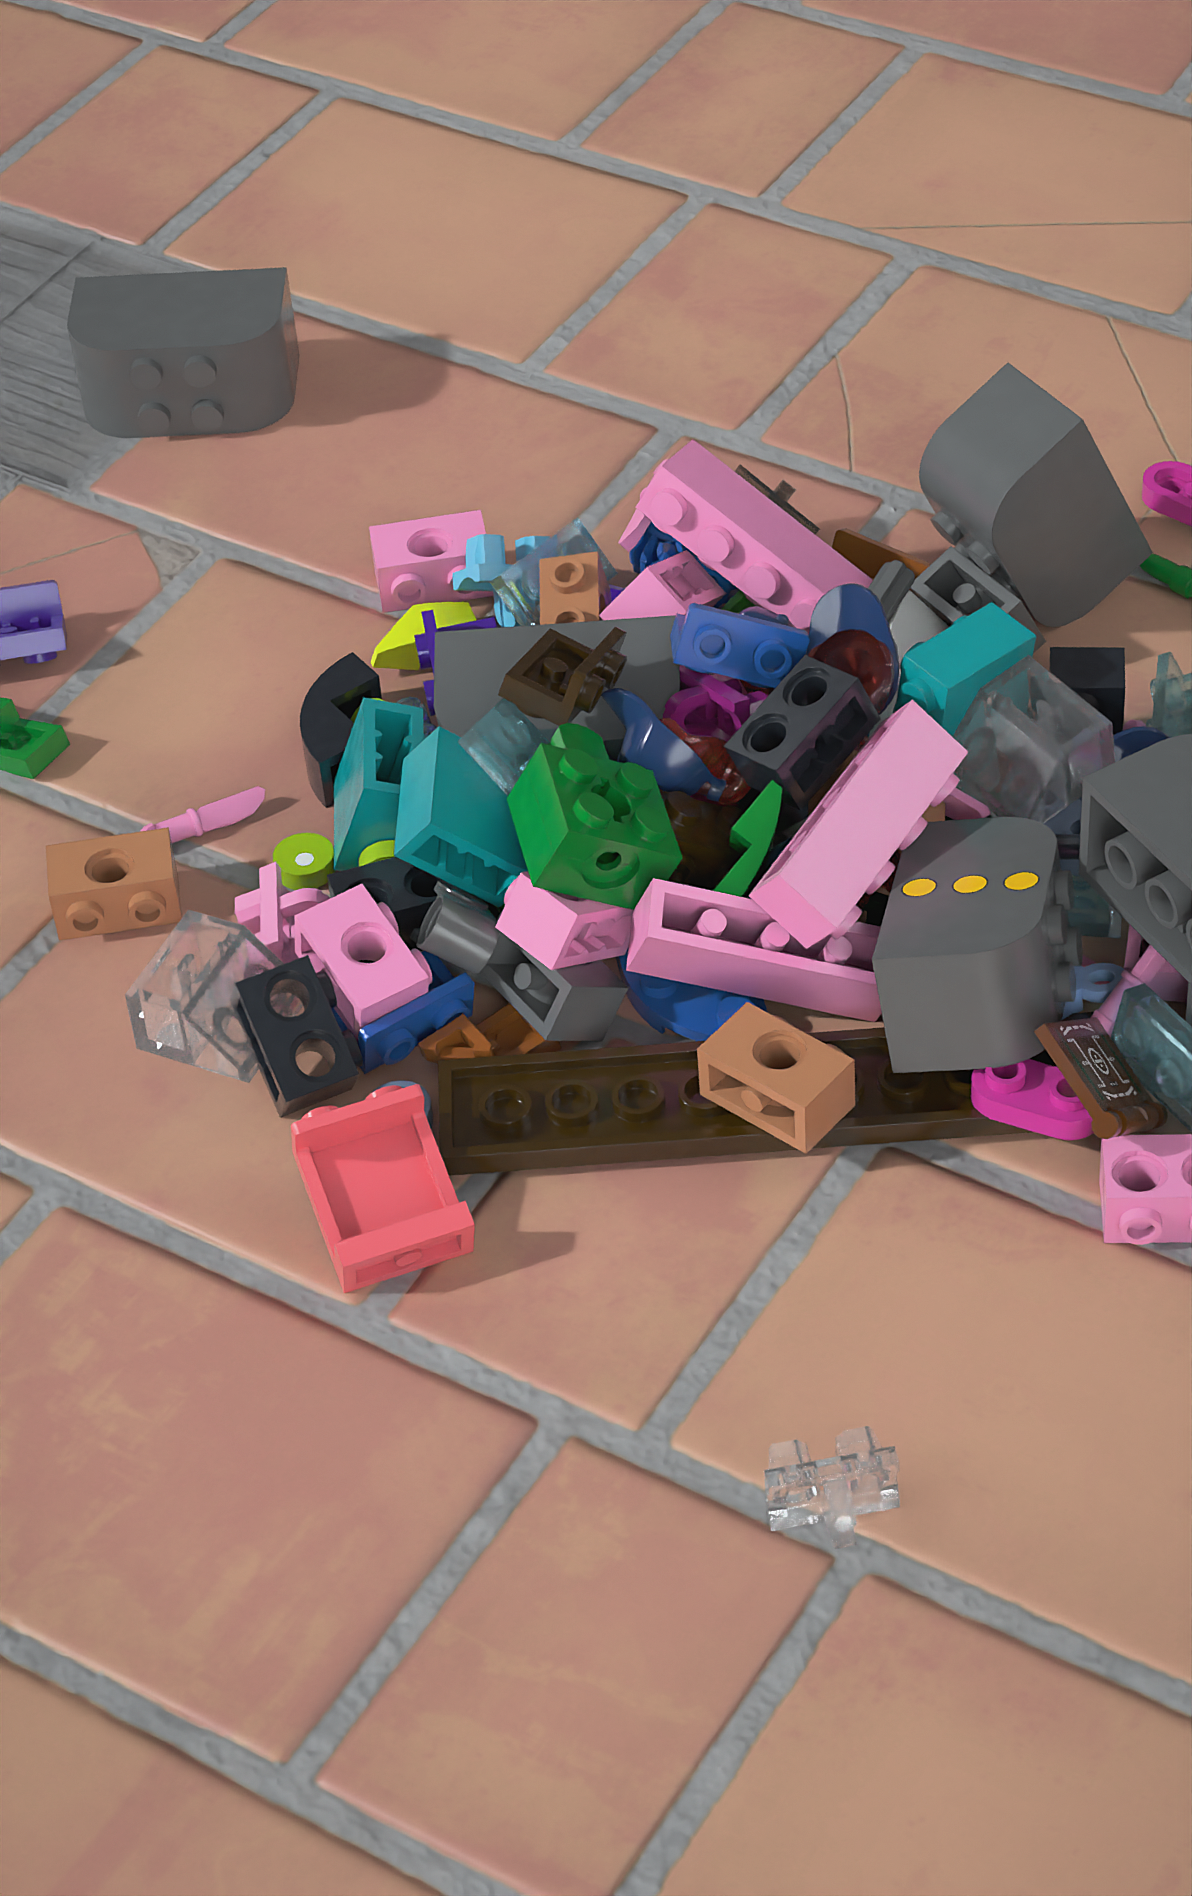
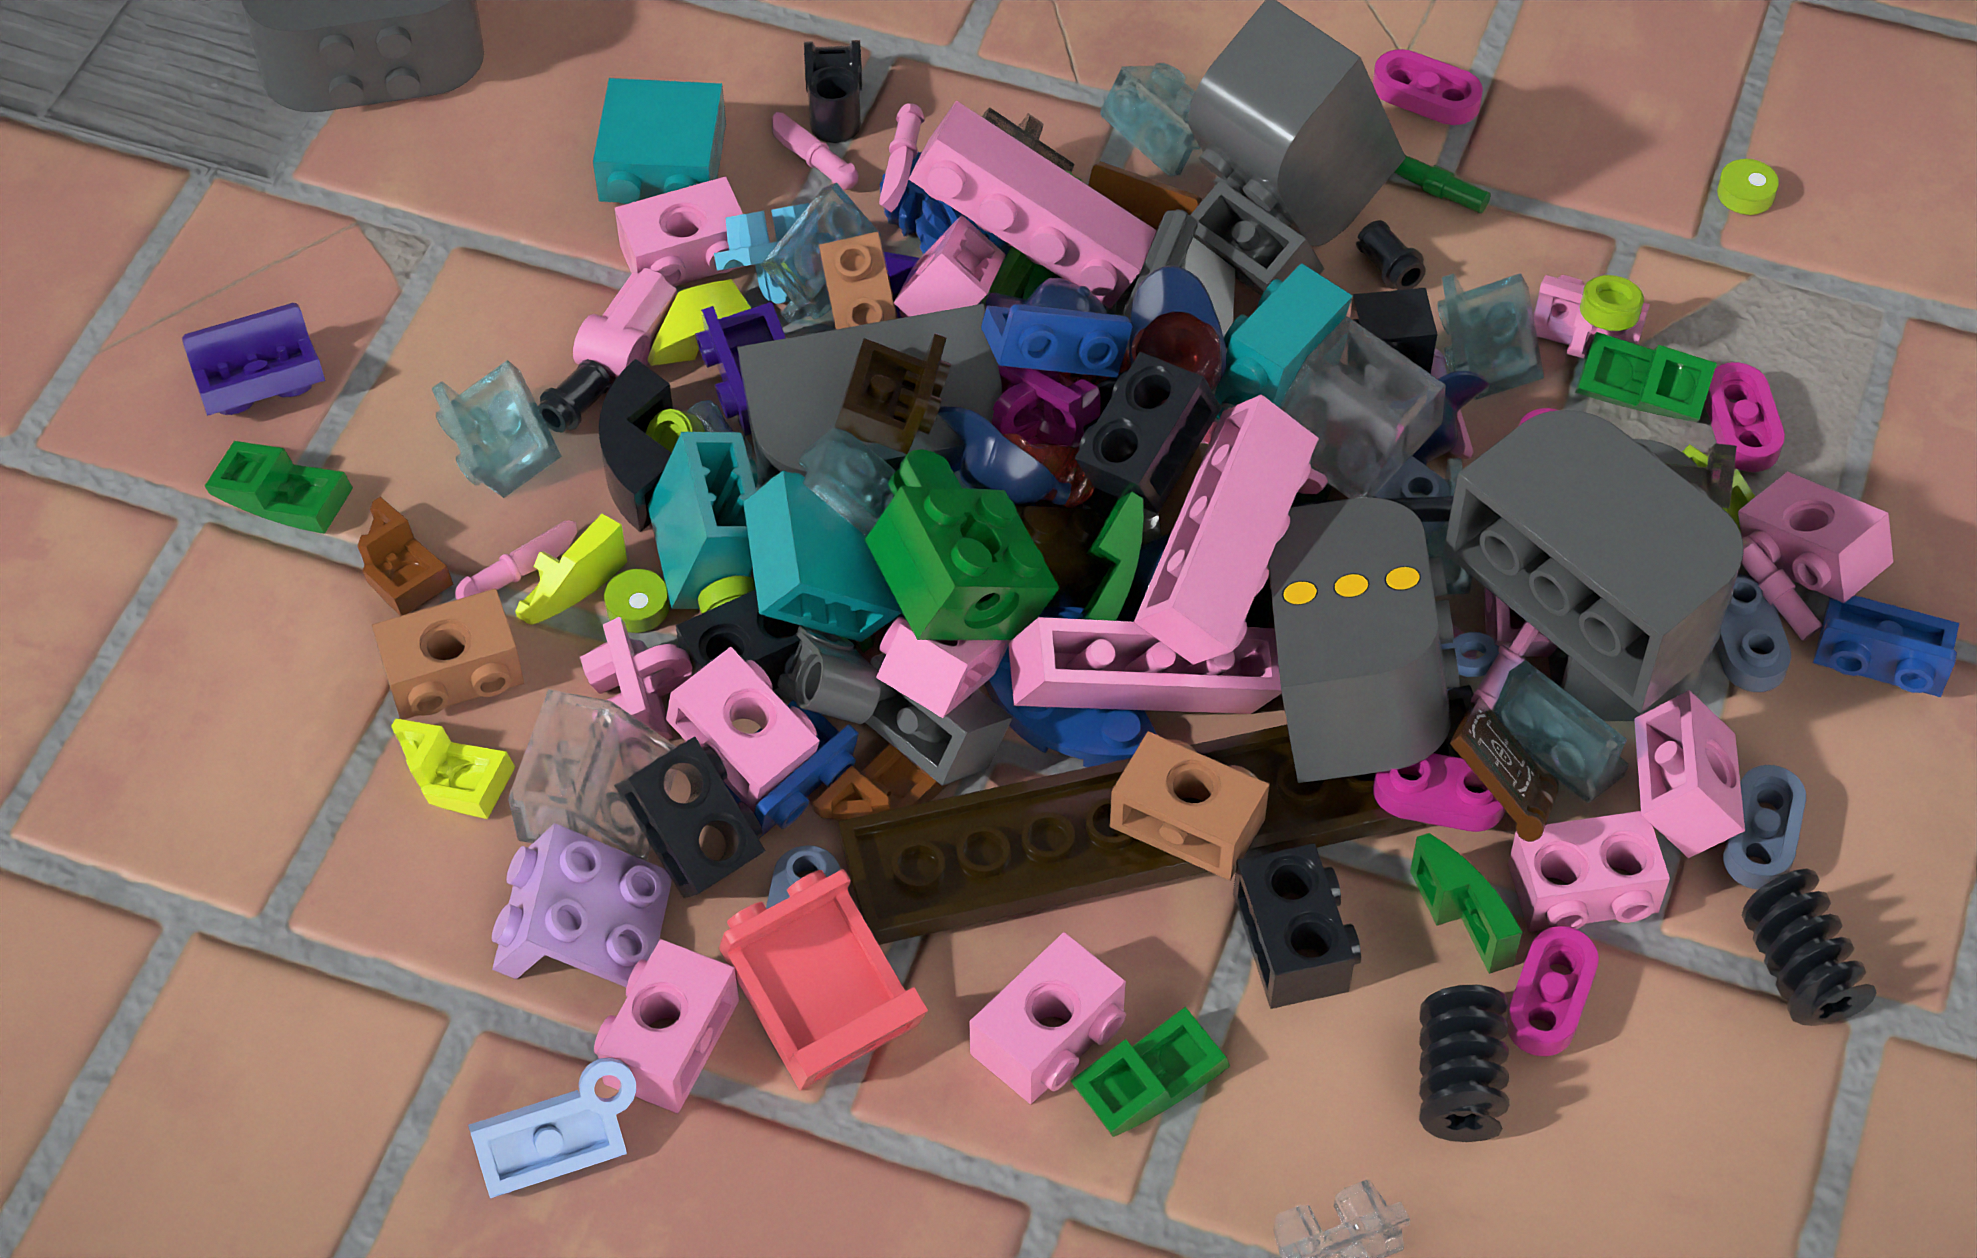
camera: 15 degrees left, 10 degrees up
none -> dark orange slope [357,496,453,616]
none -> neon yellow slope [391,718,515,819]
none -> clear light blue bracket [432,360,562,498]
none -> light blue hinge [468,1057,636,1198]
none -> lavender bracket [492,823,671,987]
none -> neon yellow slope [515,513,628,625]
none -> black pin [537,359,612,433]
none -> bright pink piece [573,268,677,378]
none -> teal brick [593,78,726,204]
none -> bright pink brick [594,939,739,1114]
none -> bright pink piece [772,112,859,190]
none -> black piece [804,40,862,143]
none -> bright pink brick [970,932,1126,1104]
none -> green slope [1070,1006,1230,1137]
none -> clear light blue bracket [1100,63,1201,176]
none -> black brick [1233,843,1361,1009]
none -> black pin [1356,220,1426,290]
none -> green slope [1410,833,1523,974]
none -> black piece [1419,985,1510,1142]
none -> dark pink plate [1506,926,1599,1056]

